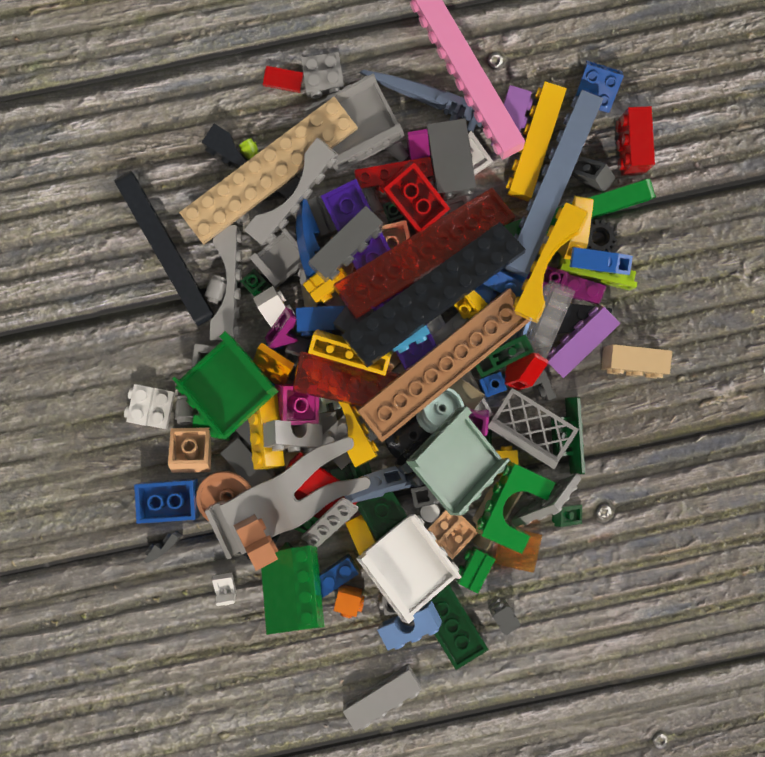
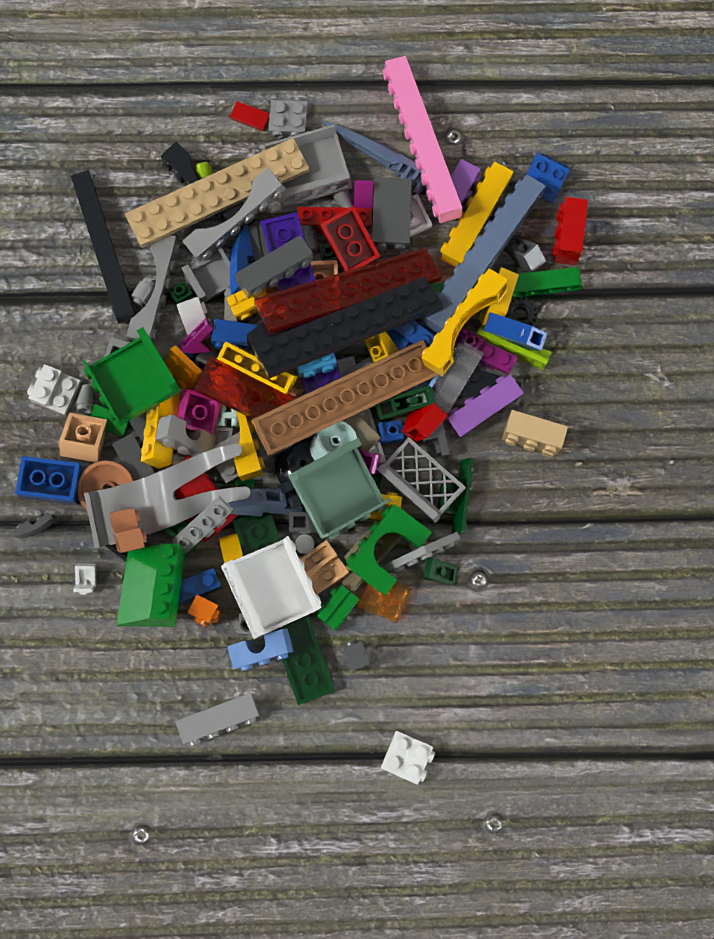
camera: 10 degrees right, 10 degrees down
none -> white plate [381,731,435,785]

